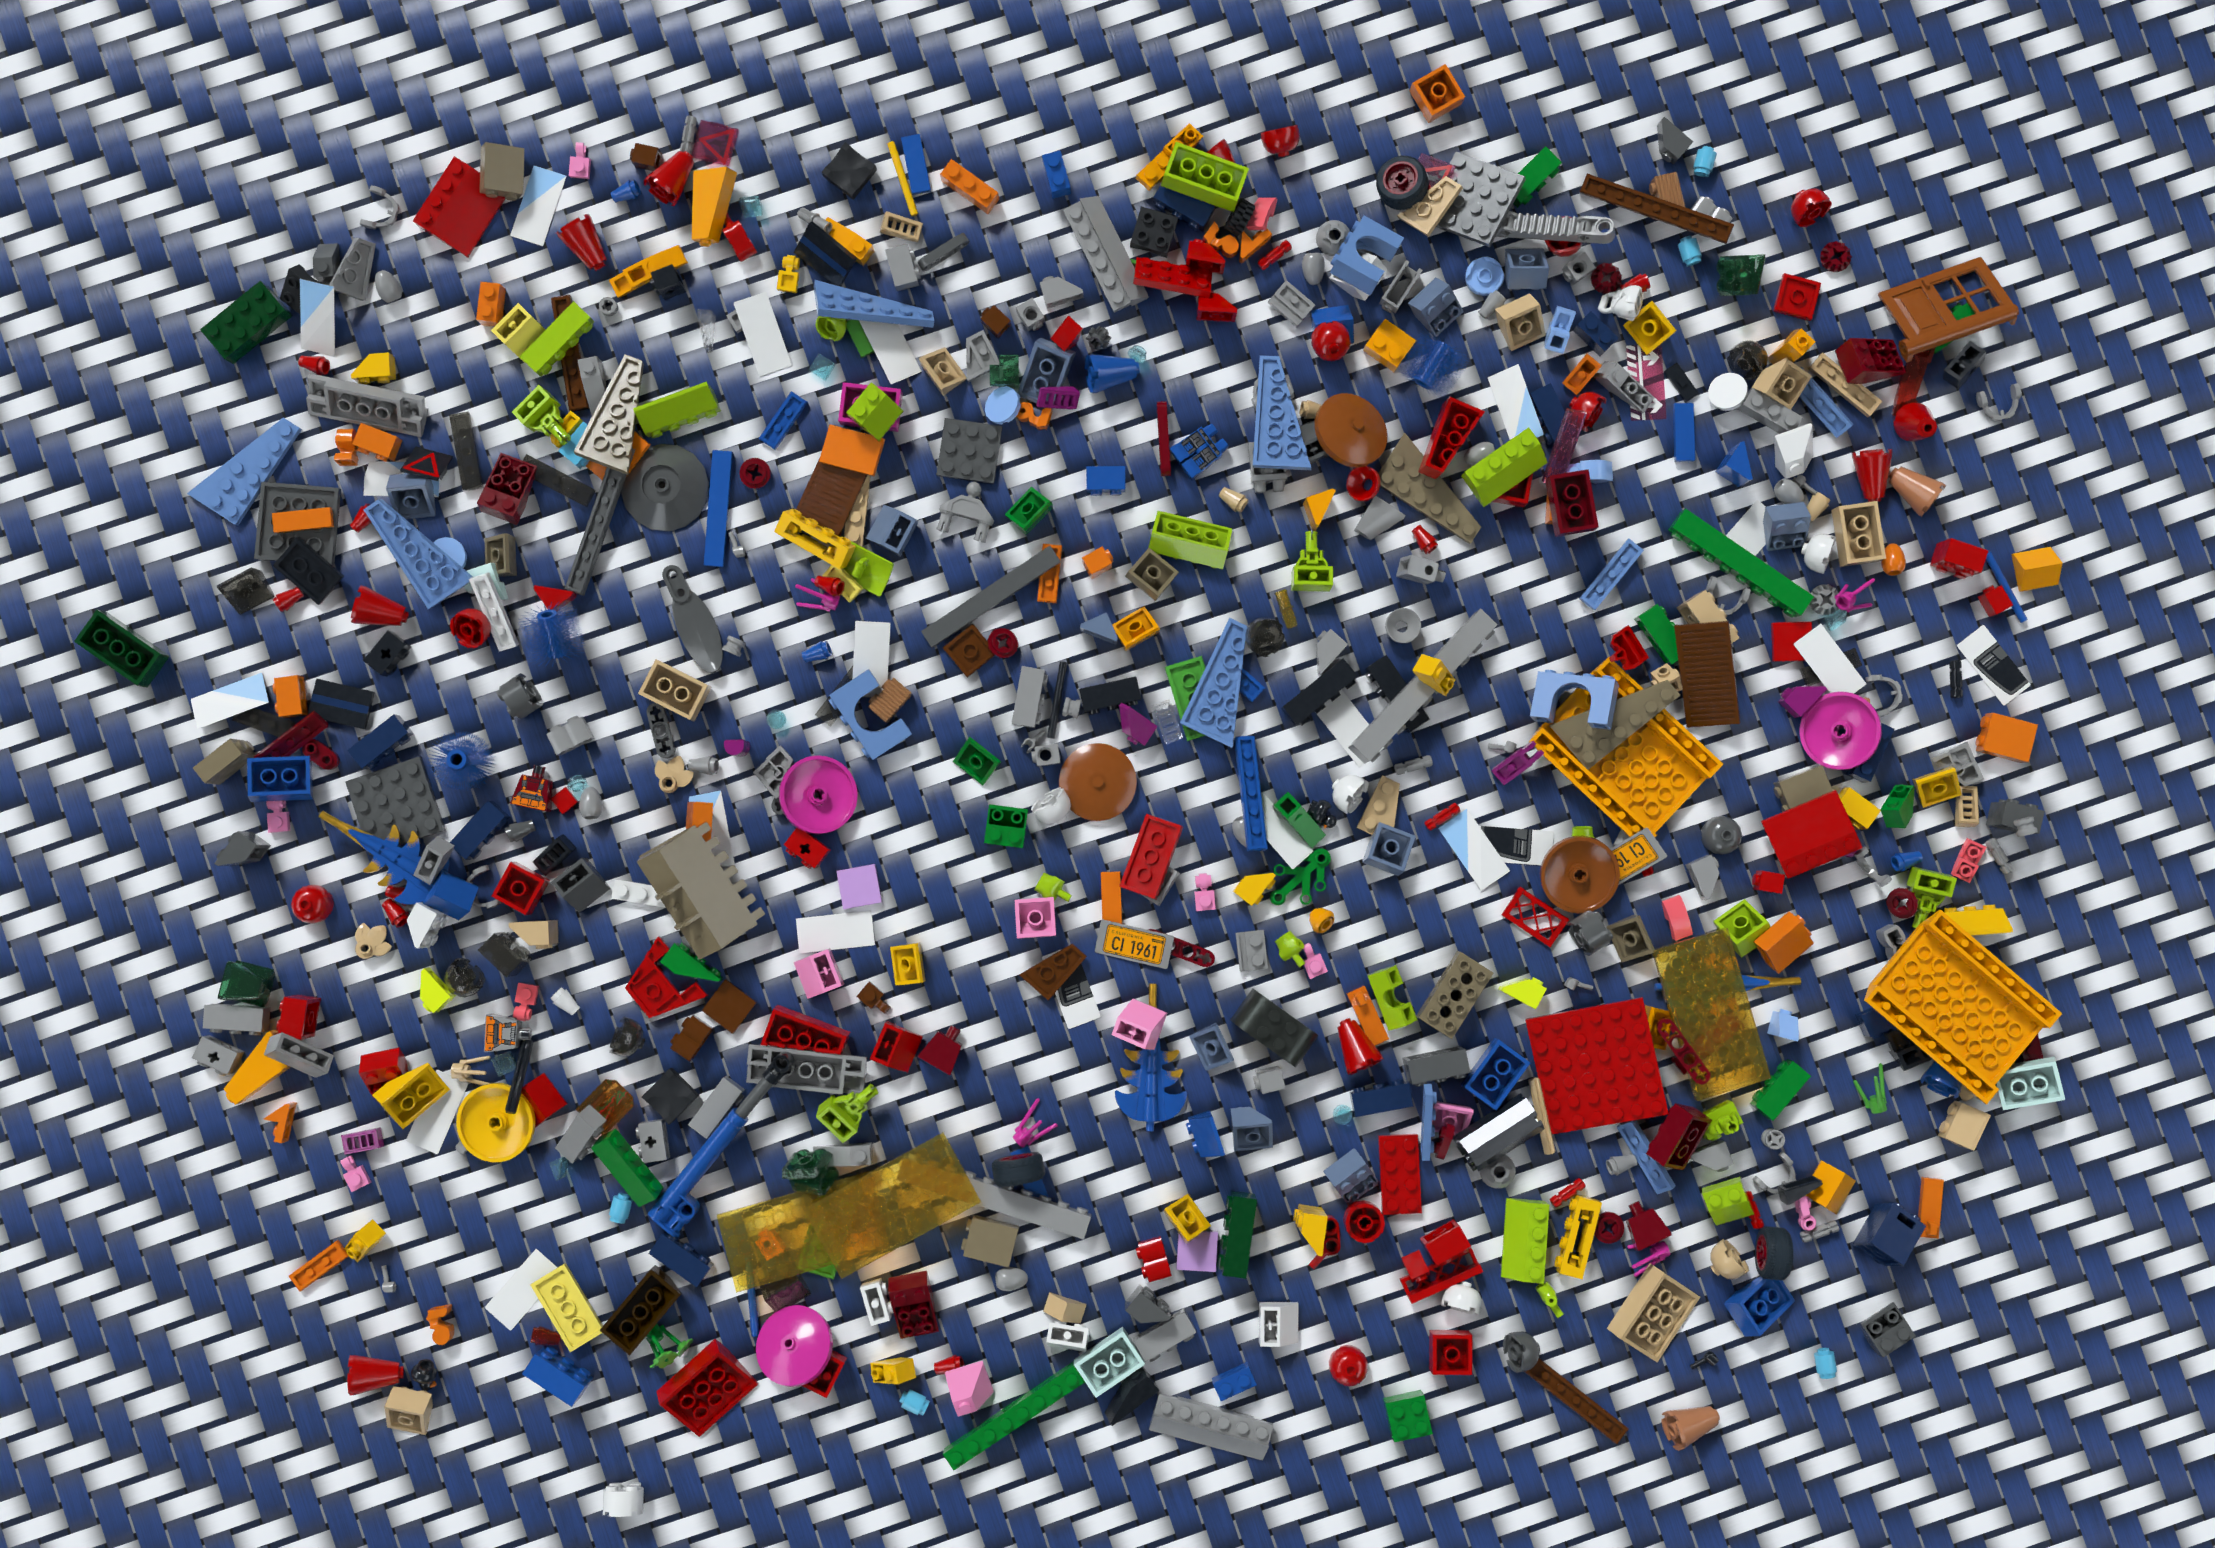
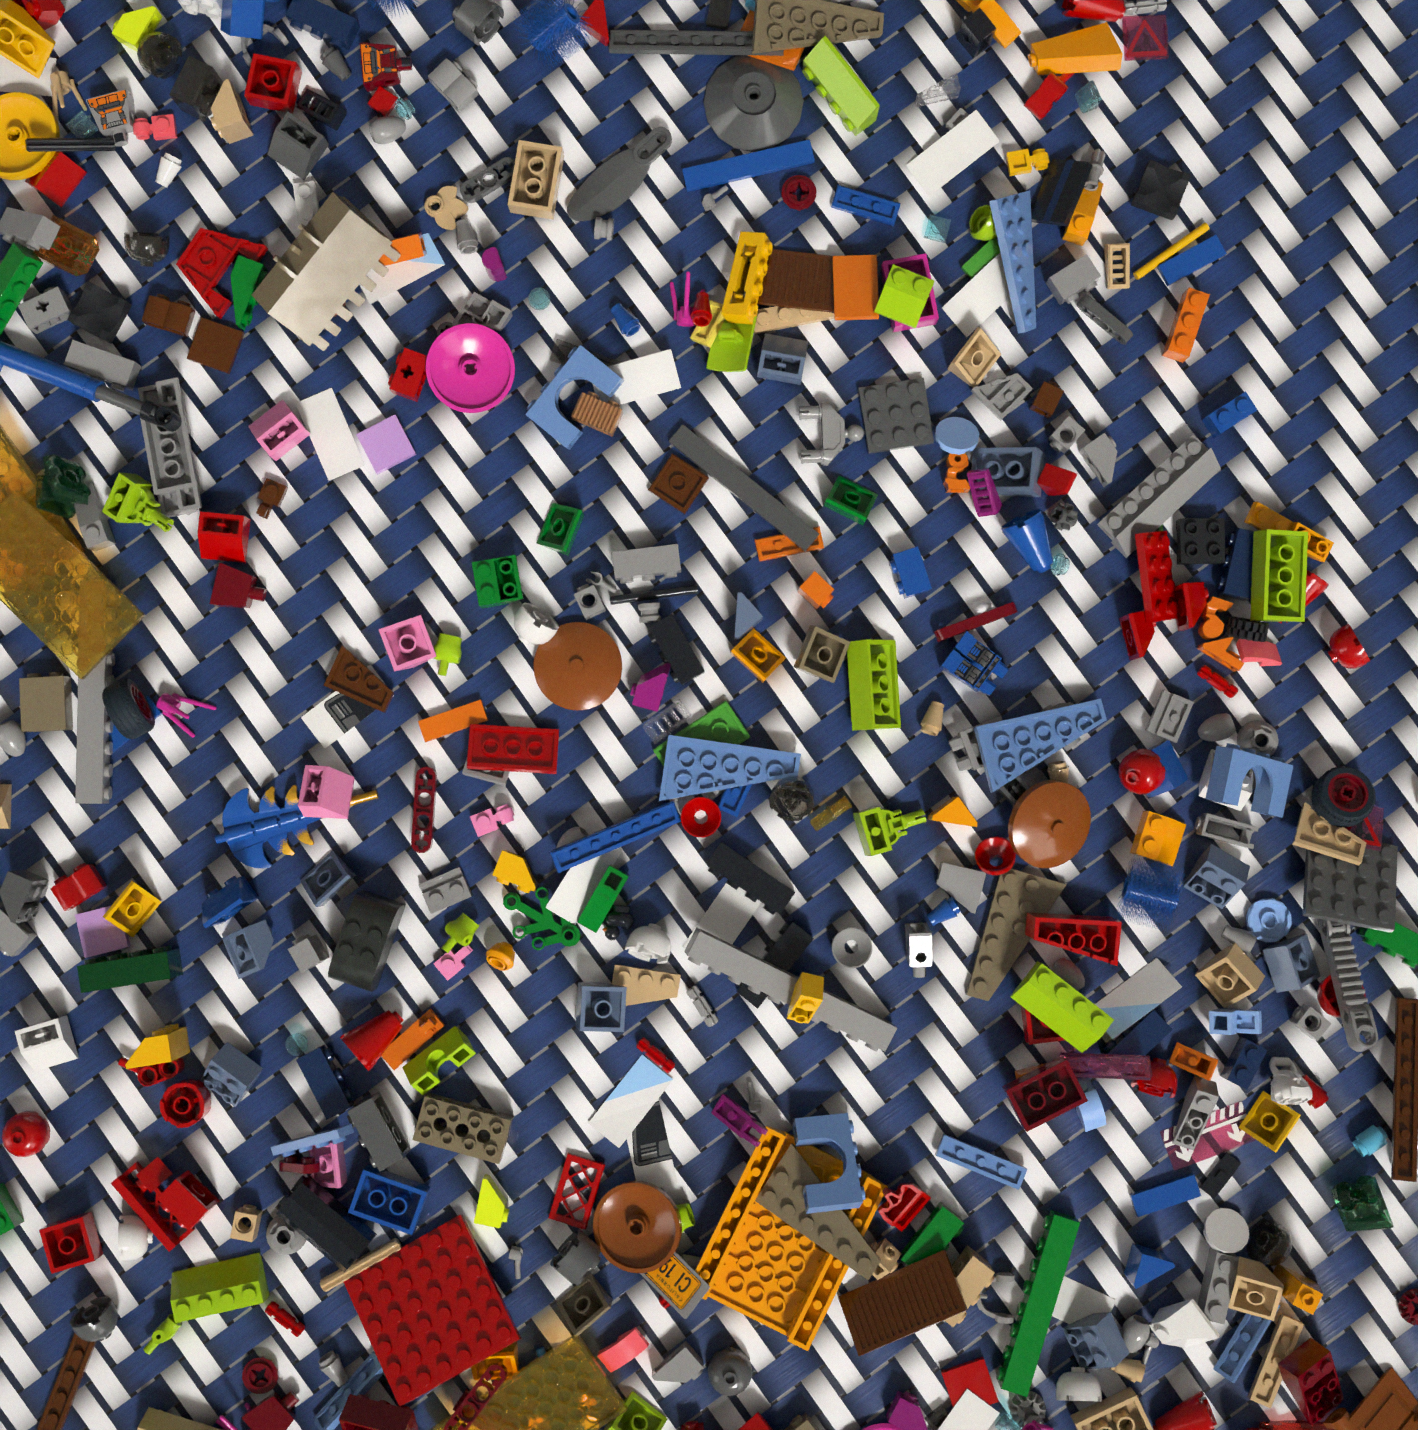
camera: 80 degrees right, 0 degrees up
red wedge [760,1005,851,1055] -> none
yellow slope [890,942,926,986] -> none
dark red gear [987,628,1018,658] -> none
clear green brick [990,355,1020,389] -> none
sticker [1095,920,1174,969] -> none
light grey slope [1316,629,1348,675] -> none
red plate [1378,1134,1422,1215] -> none
red cone [1411,525,1438,554] -> none
yellow brick [1554,1194,1602,1279] -> none
dark red gear [1591,263,1622,294] -> none
red tile [1773,273,1821,321] -> none
none -> tan brick [230,1205,262,1242]
none -> red piece [681,797,721,838]
none -> blue cone [927,897,961,926]

